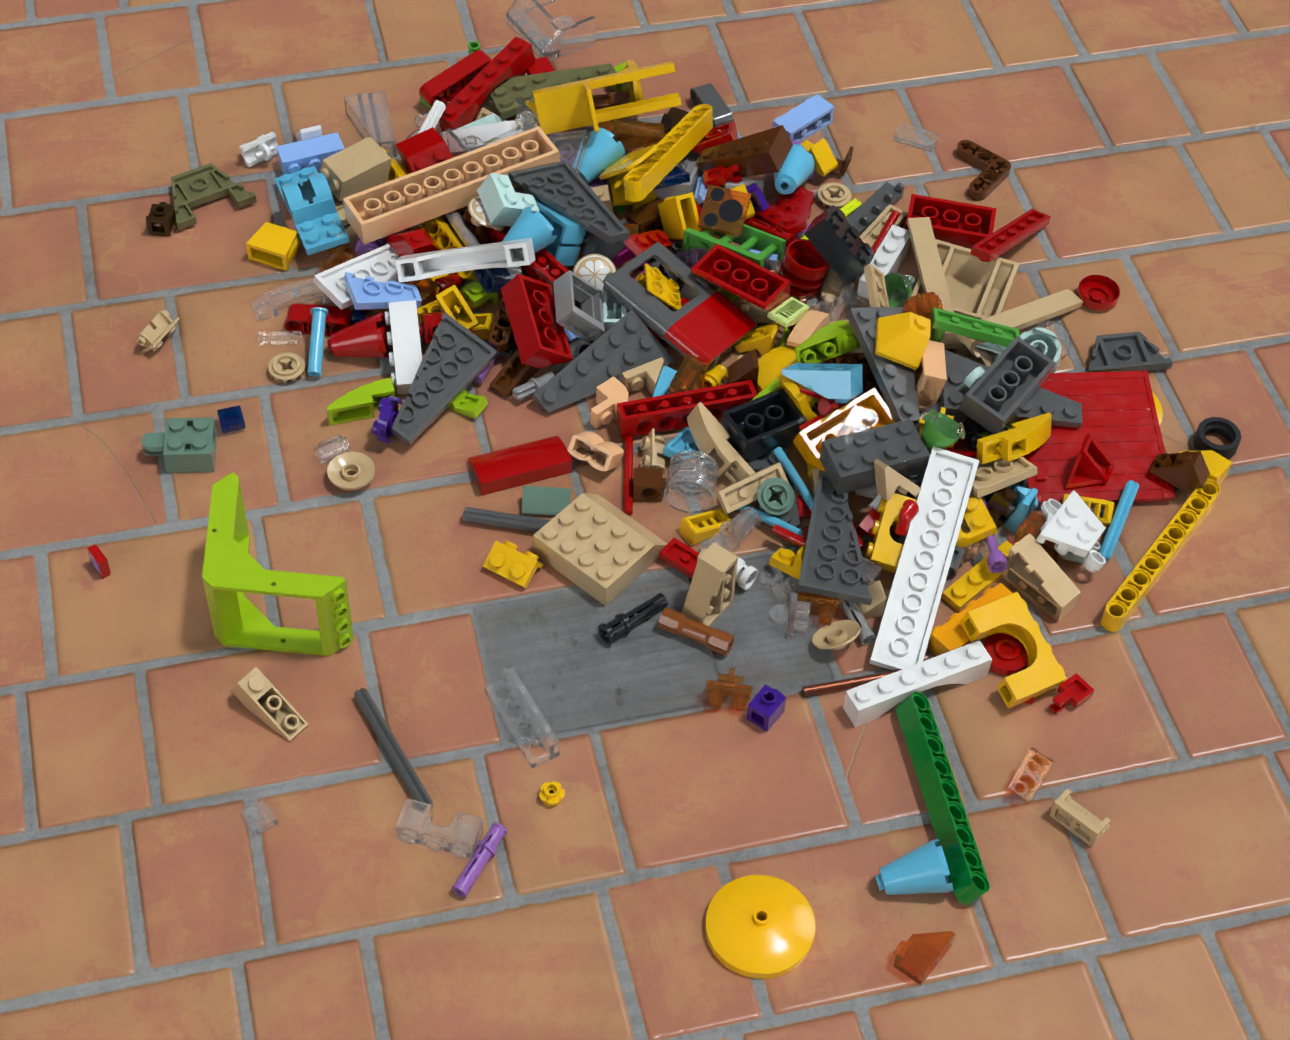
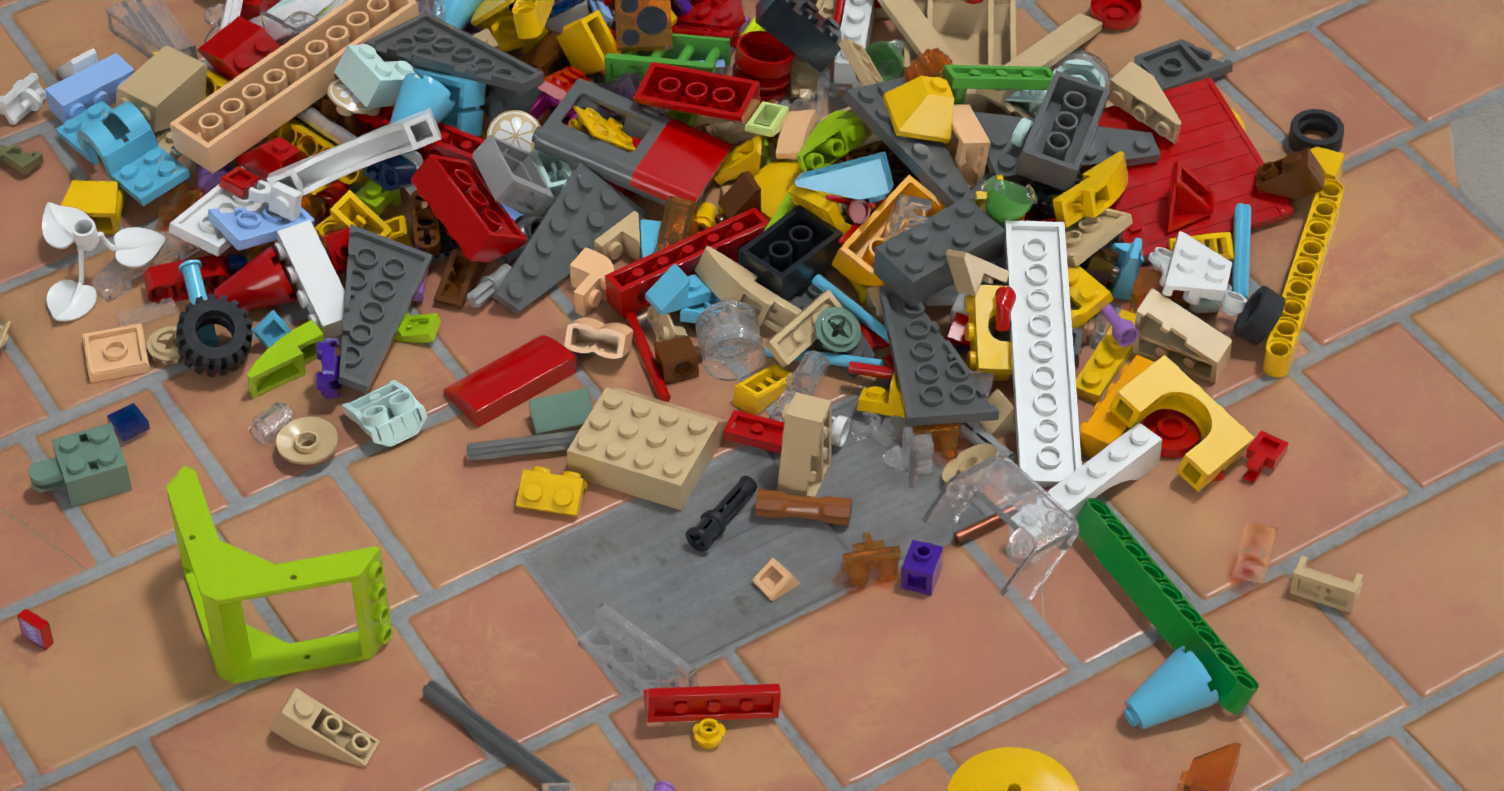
camera: 15 degrees left, 5 degrees down
none -> white plant [42,202,166,322]
none -> light nougat tile [82,323,150,383]
none -> black tyre [176,294,253,377]
none -> red tile [219,166,261,199]
none -> white plate [248,180,302,221]
none -> medium azure slope [252,310,292,349]
none -> light aqua slope [342,380,427,447]
none -> red fence [643,684,781,723]
none -> medium azure slope [645,264,712,315]
none -> light nougat slope [751,557,801,601]
none -> clear windscreen [921,455,1079,602]
none -> tan slope [1108,61,1182,144]
none -> black tyre [1234,286,1285,345]

